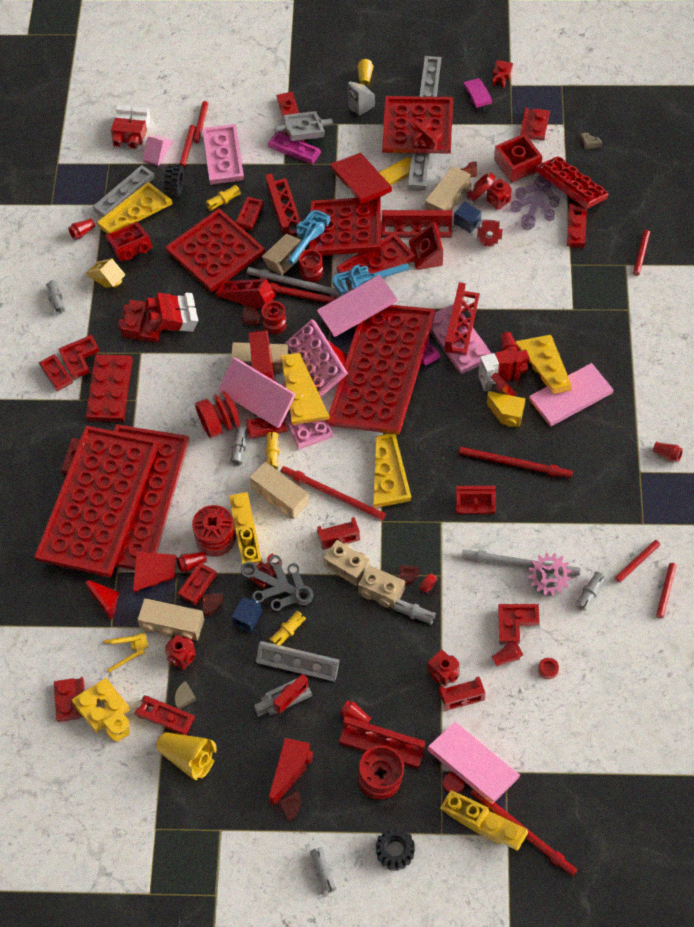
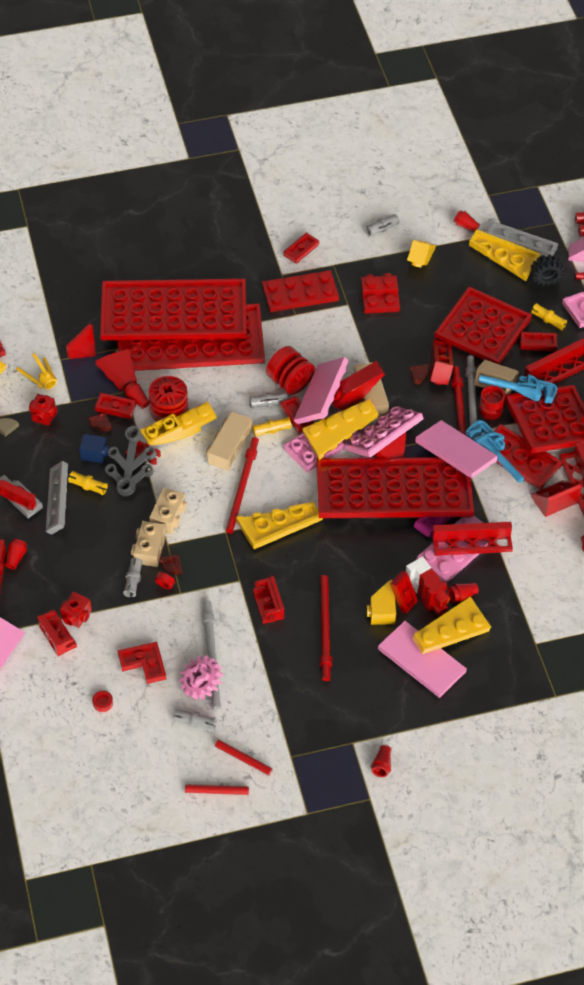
camera: 70 degrees right, 5 degrees down
red plate [58,335,100,380] -> none
red plate [105,221,153,261] -> none
tan brick [137,599,204,641] -> none
red hips [145,293,198,332] -> none
red wheel [261,301,287,335] -> none
red hinge [317,517,360,550] -> none
red cone [491,641,524,667] -> none

